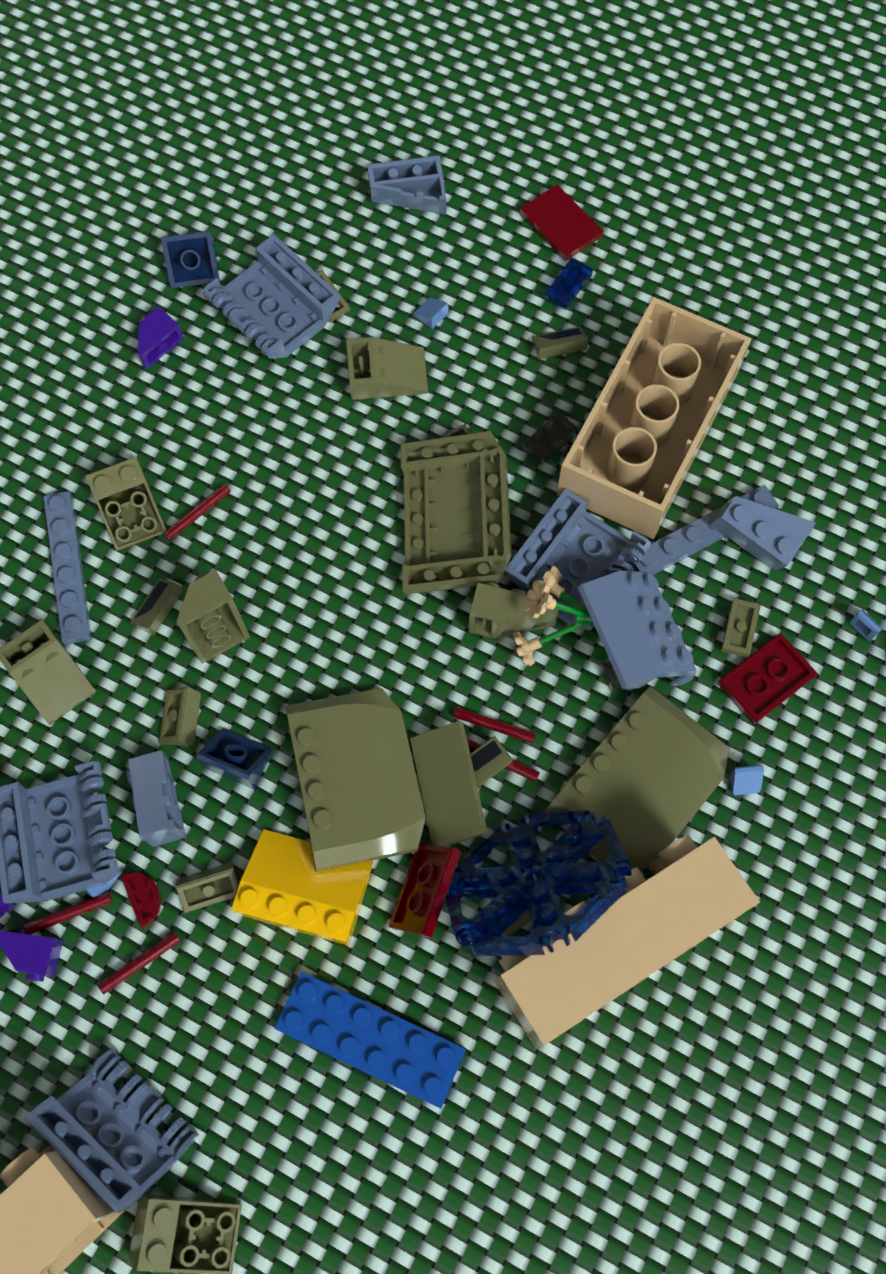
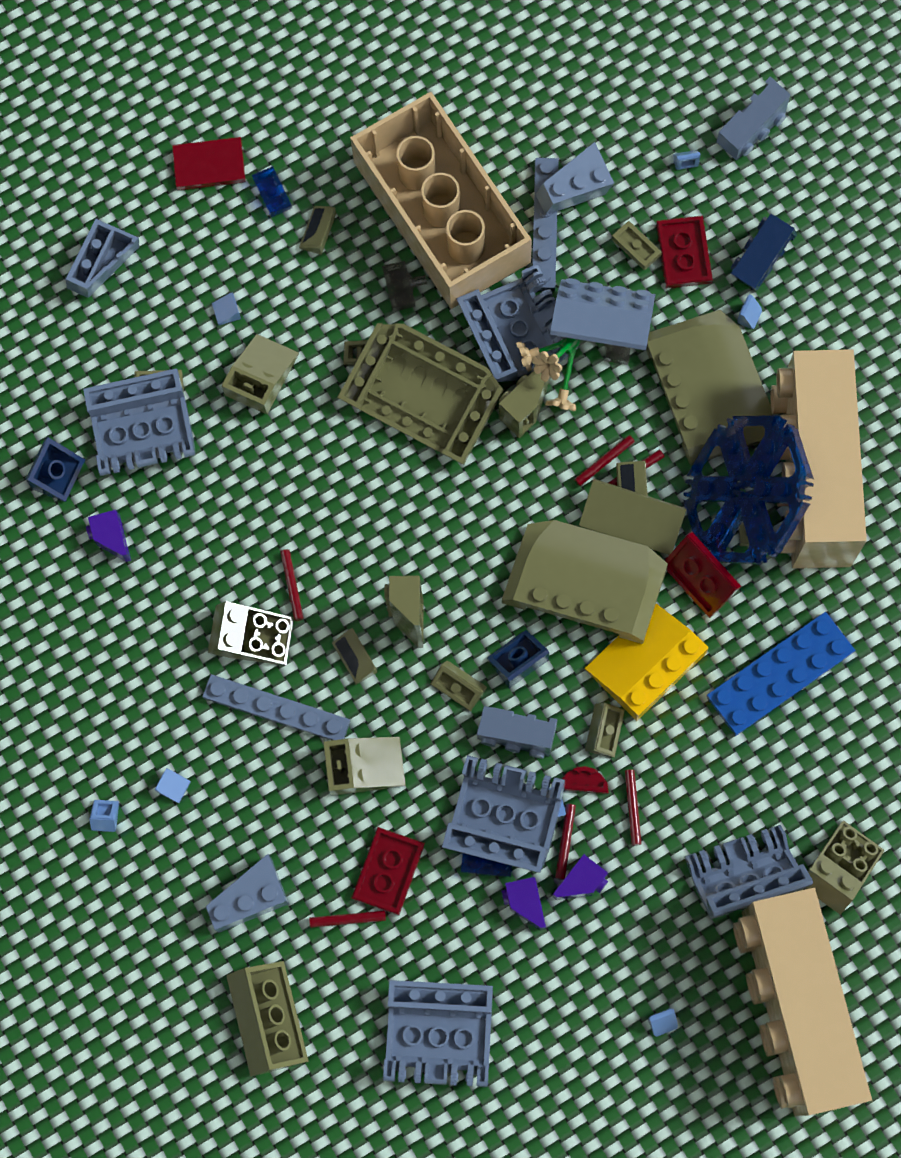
camera: 55 degrees left, 5 degrees up
none -> dark blue wedge [731,214,797,292]

